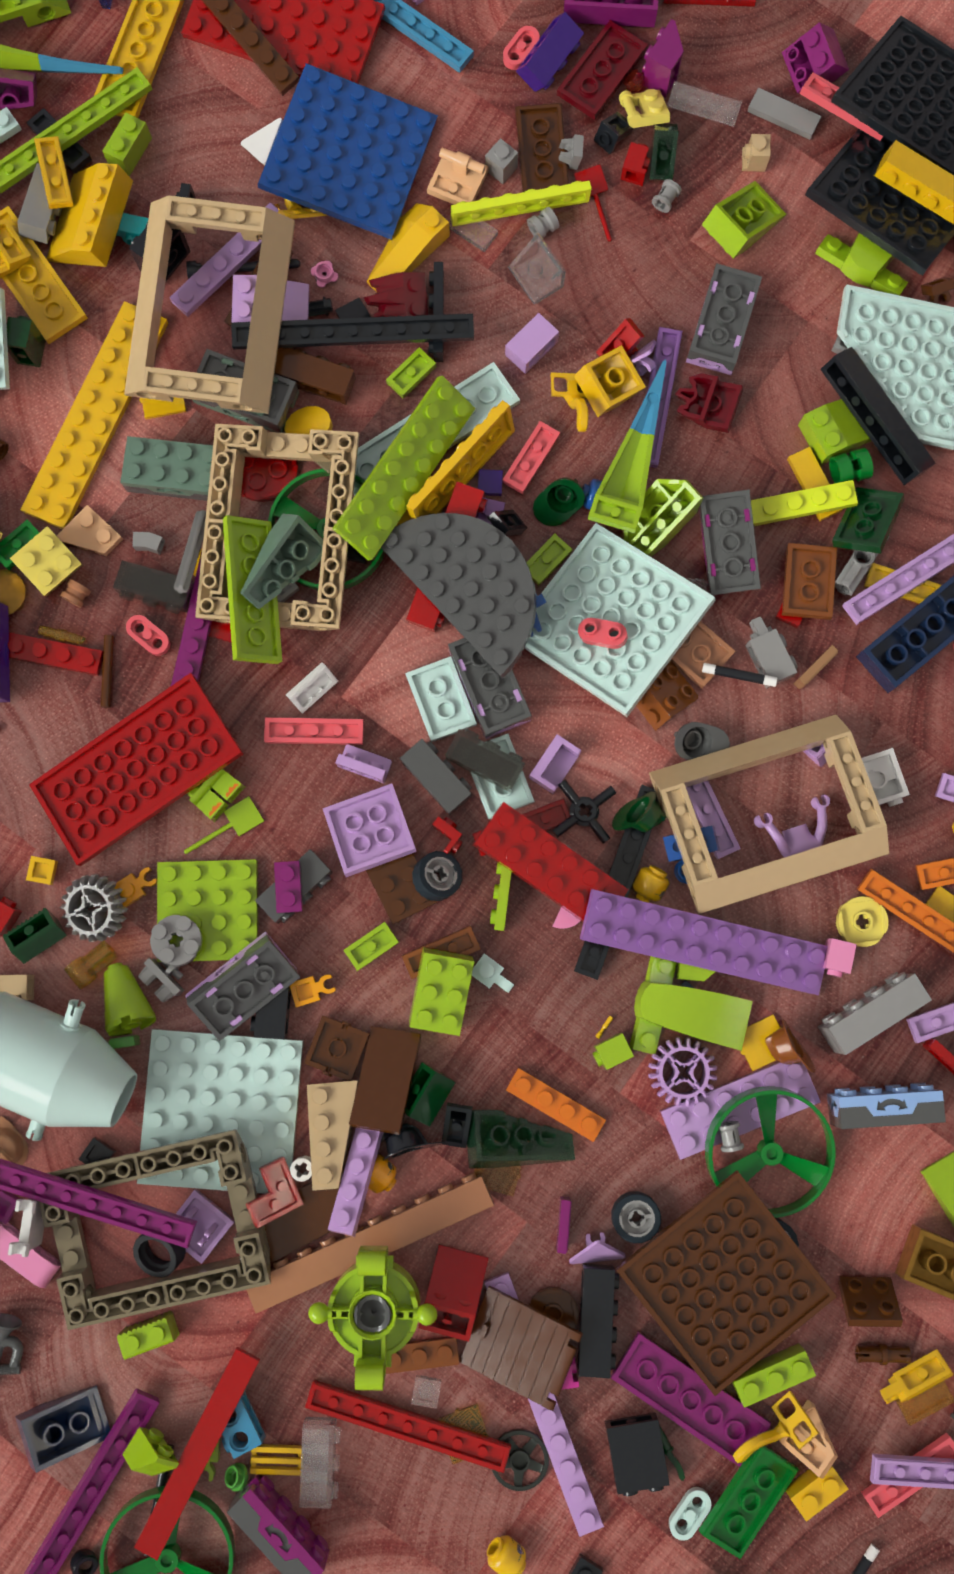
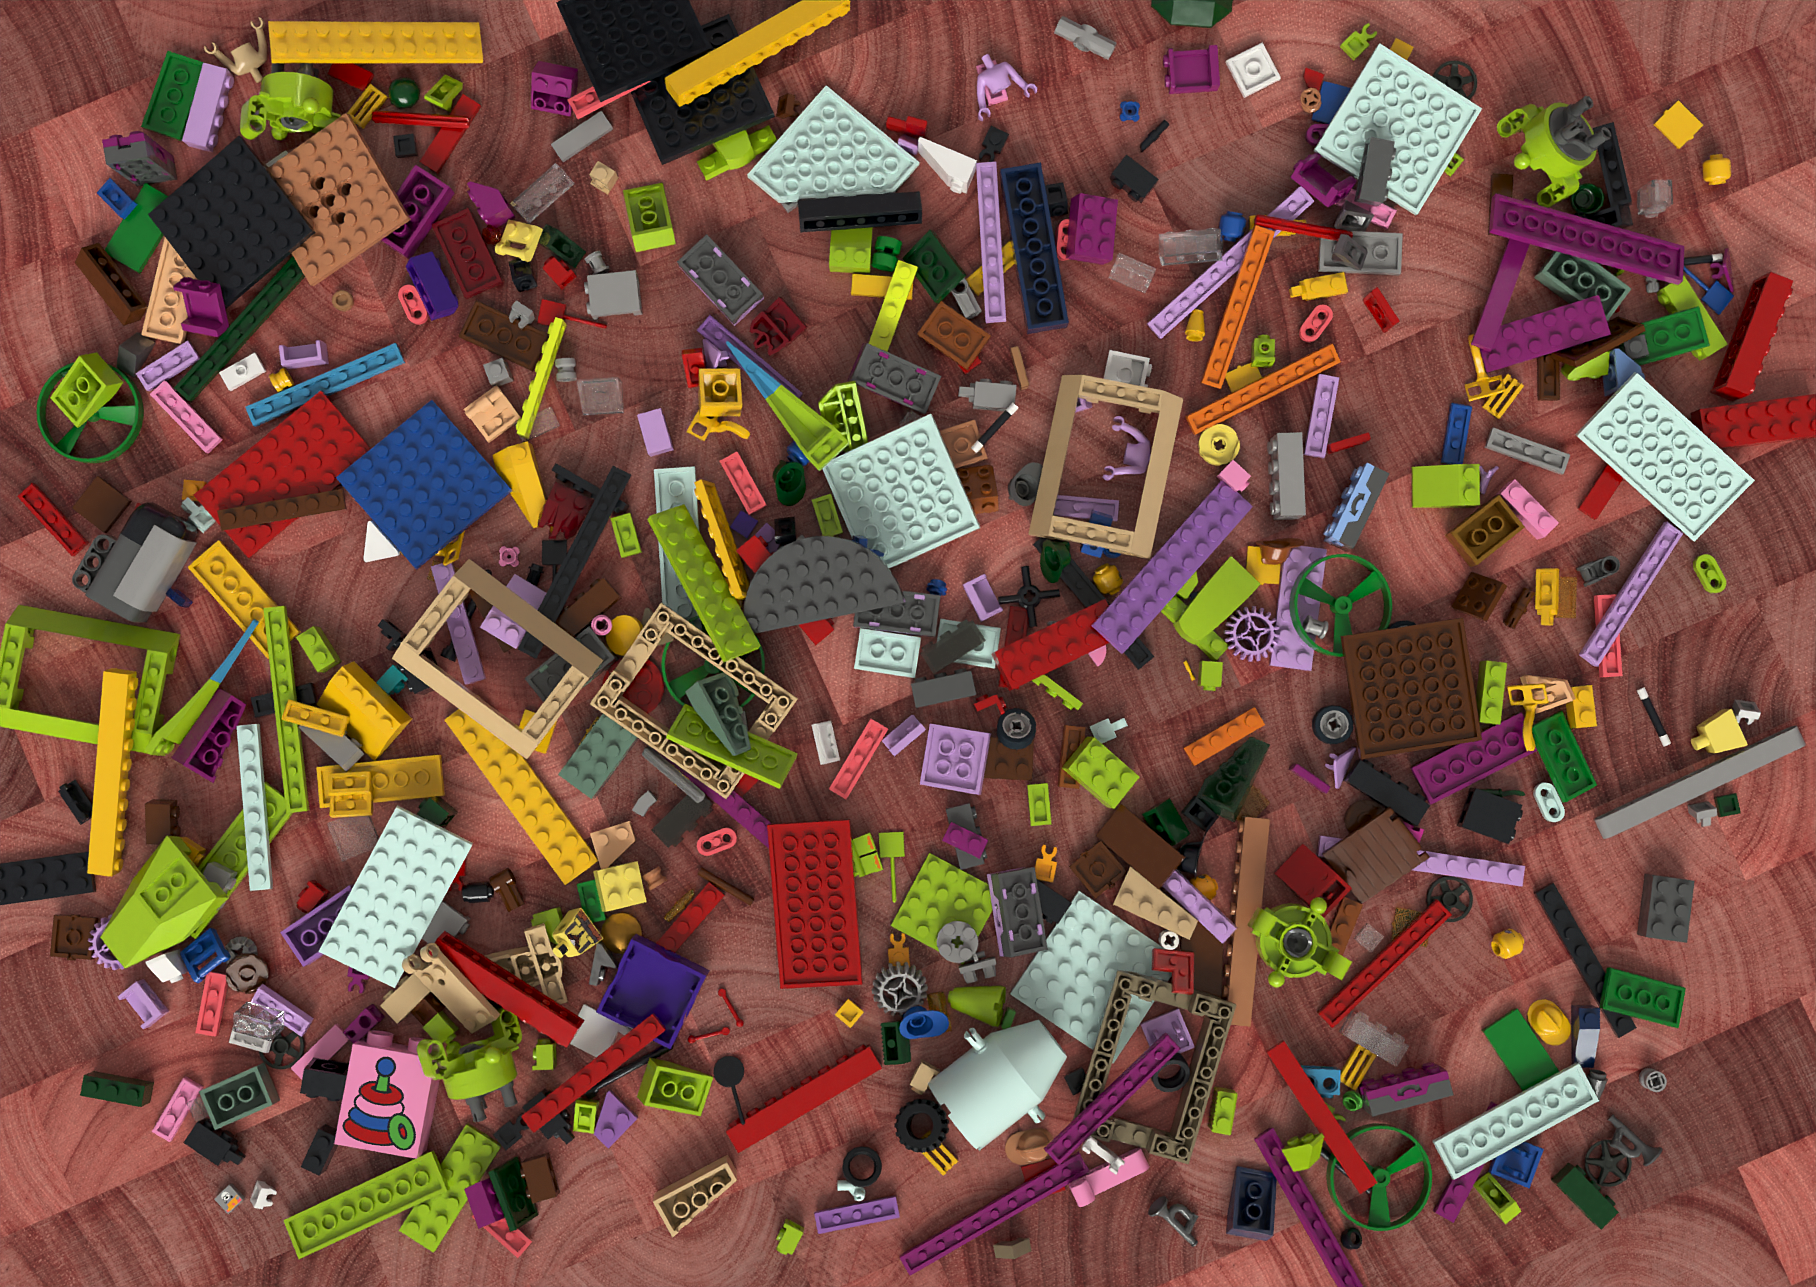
camera: 60 degrees left, 5 degrees up
coral plate [578,618,628,649] -> none
none -> light grey panel [584,270,643,320]
none -> bright pink cone [591,615,612,635]
none -> blue piece [899,1006,949,1039]
none -> blue plate [926,579,947,596]

